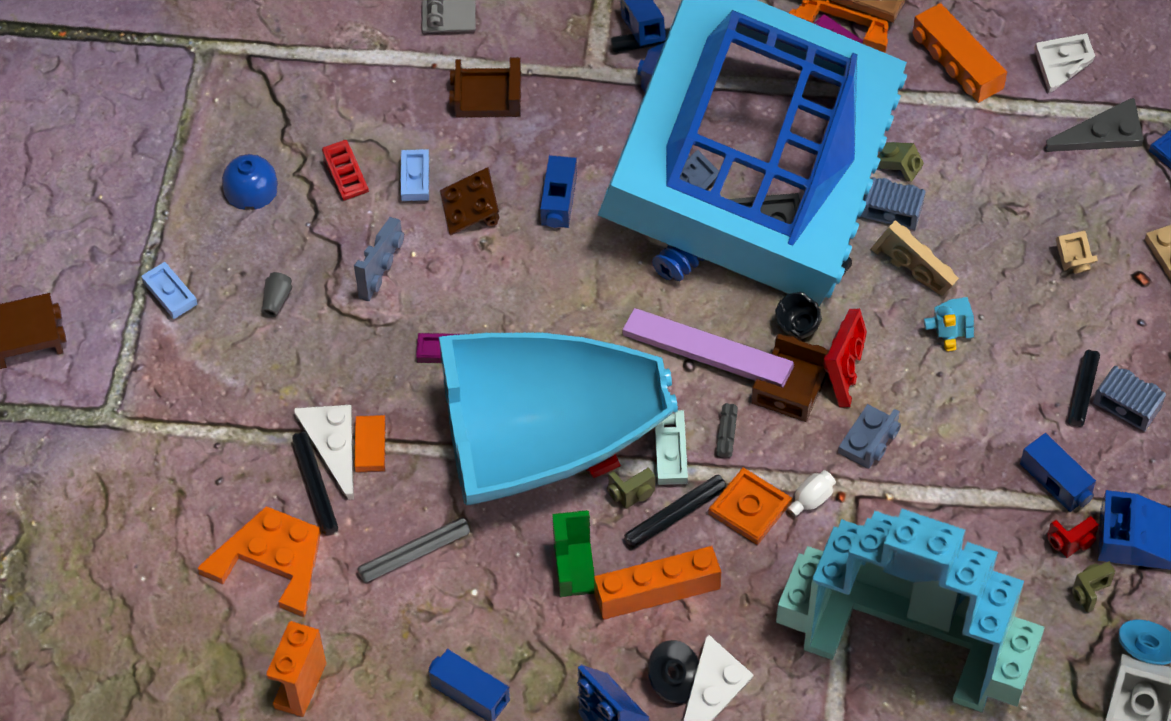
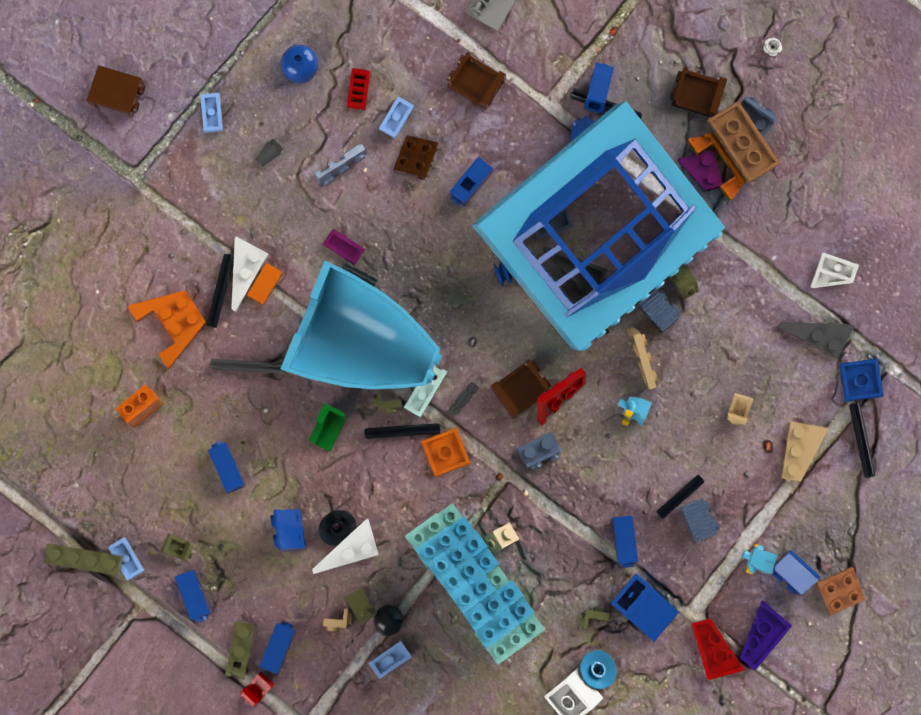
camera: 30 degrees right, 25 degrees up
orange brick [594,546,721,620] -> none
lavender tile [622,308,794,387] -> none
black hair [775,292,822,339] -> none
white plant [787,470,836,517] -> none
orange brick [912,3,1007,103] -> none
red bracket [1047,516,1099,558] -> none

